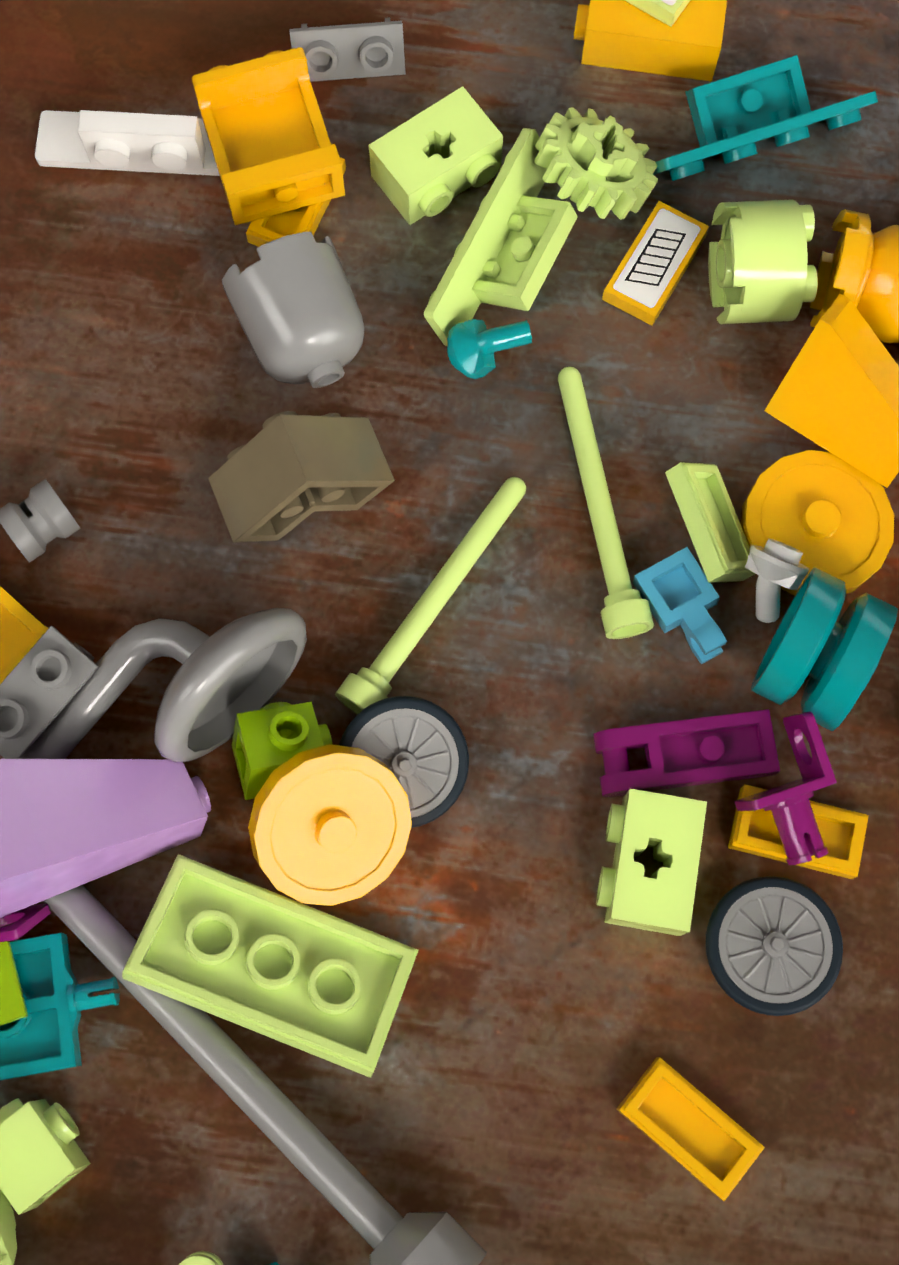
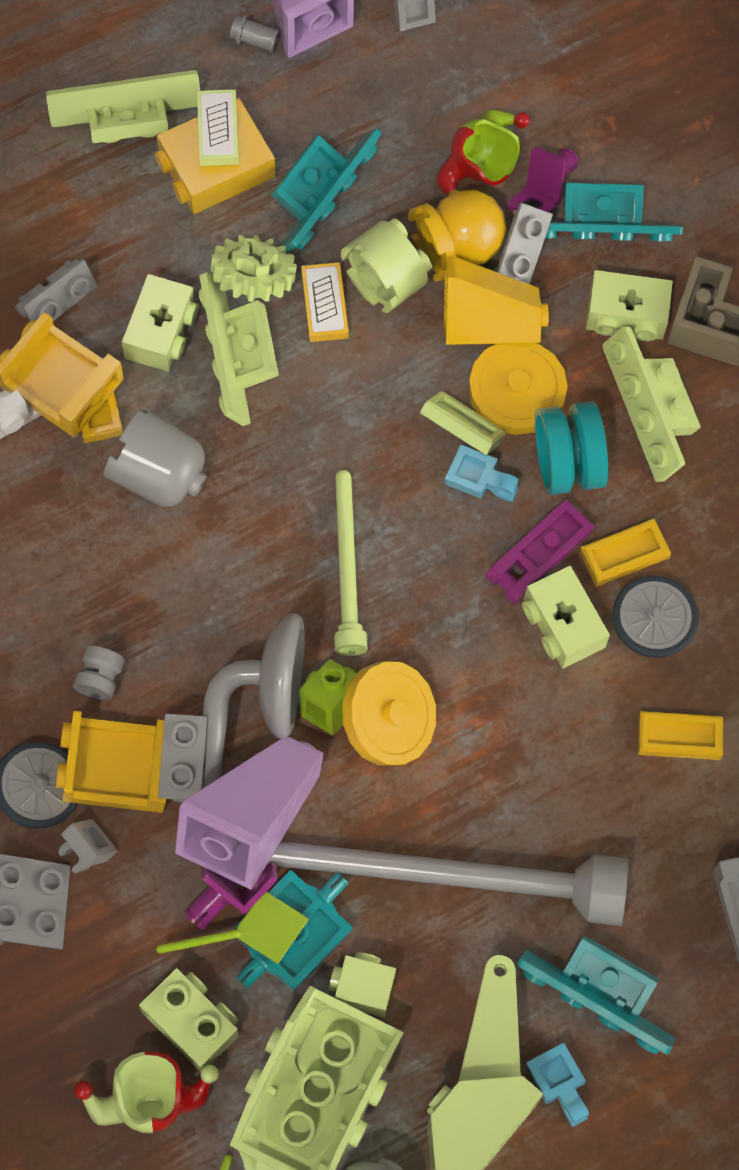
camera: 40 degrees left, 5 degrees down
yellowish green tile [122,854,419,1078] -> none
dark tan brick [208,411,395,543] -> none
light grey wheel [339,696,469,828] -> none
teal plate [447,319,532,379] -> none
yellowish green piece [558,367,654,639] -> none
magenta bracket [734,711,837,865] -> none
white plate [745,538,810,623] -> none

